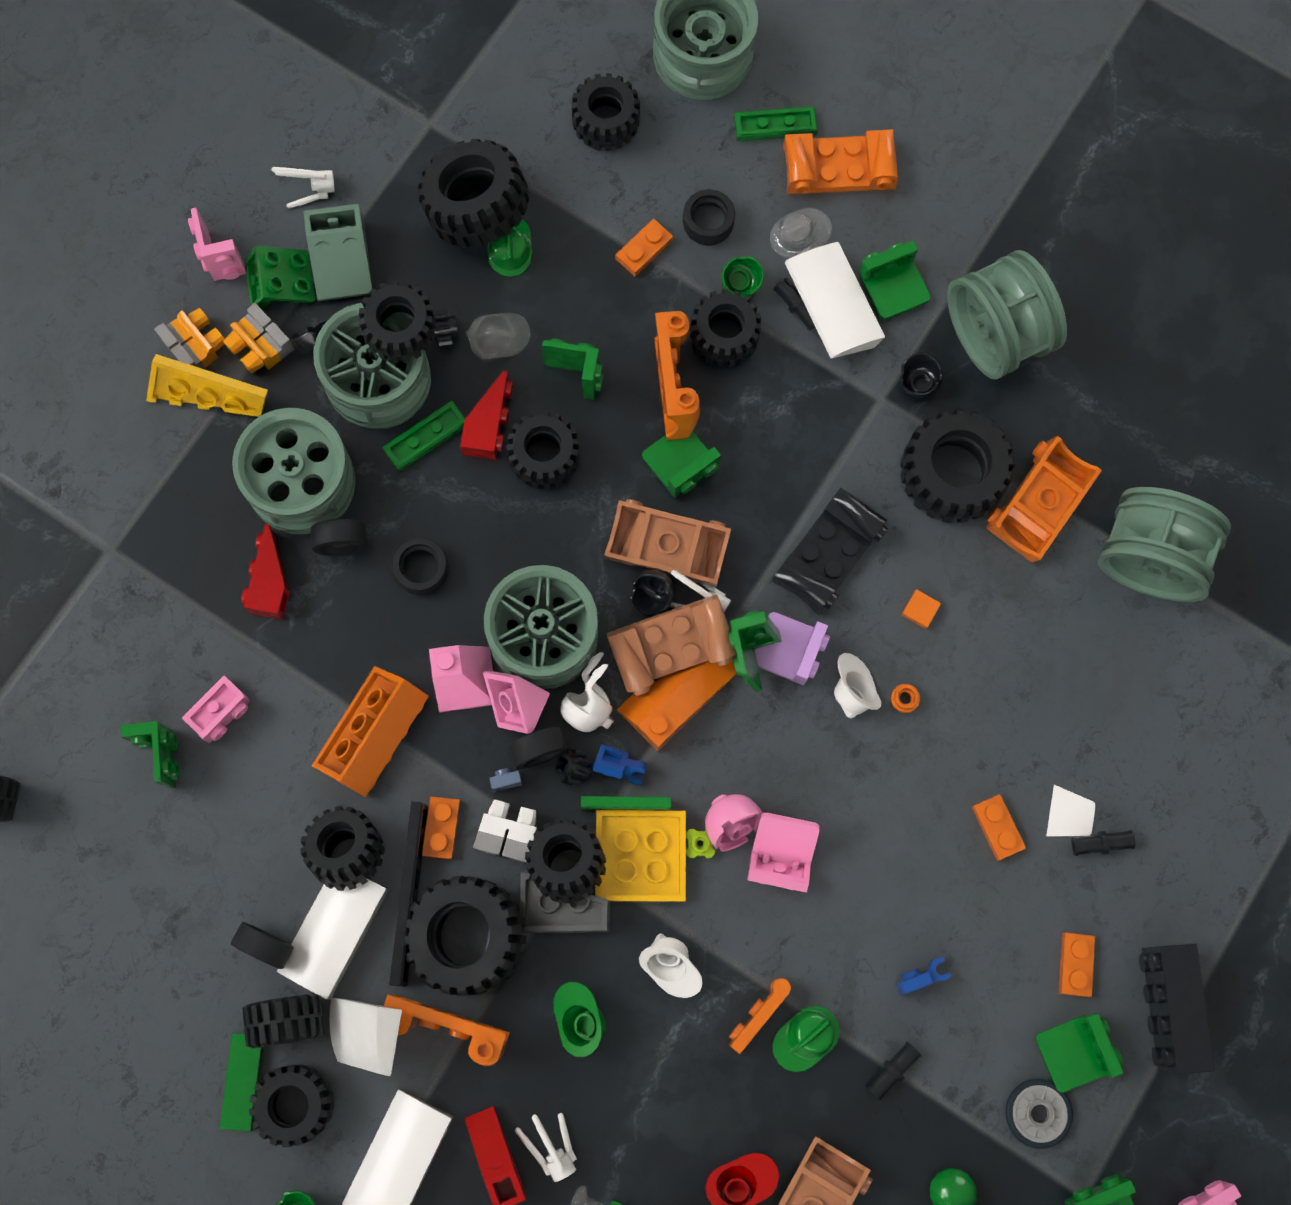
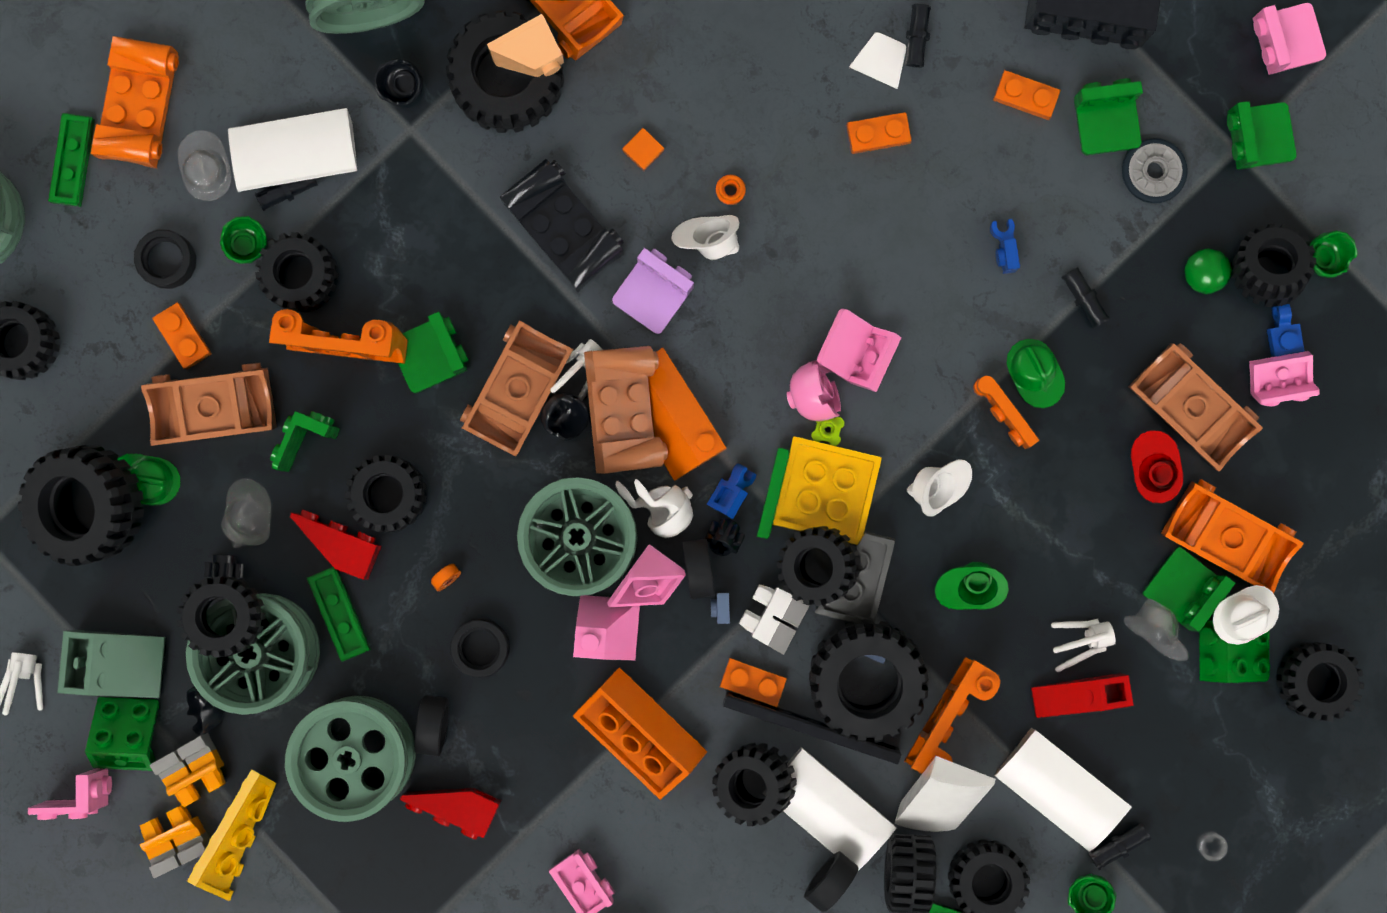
camera: 80 degrees left, 10 degrees up
green bracket [728,611,782,692] -> none
green bracket [859,240,931,320] -> none
none -> nougat piece [141,363,277,446]
none -> orange tile [431,563,461,591]
none -> light nougat slope [487,14,564,77]

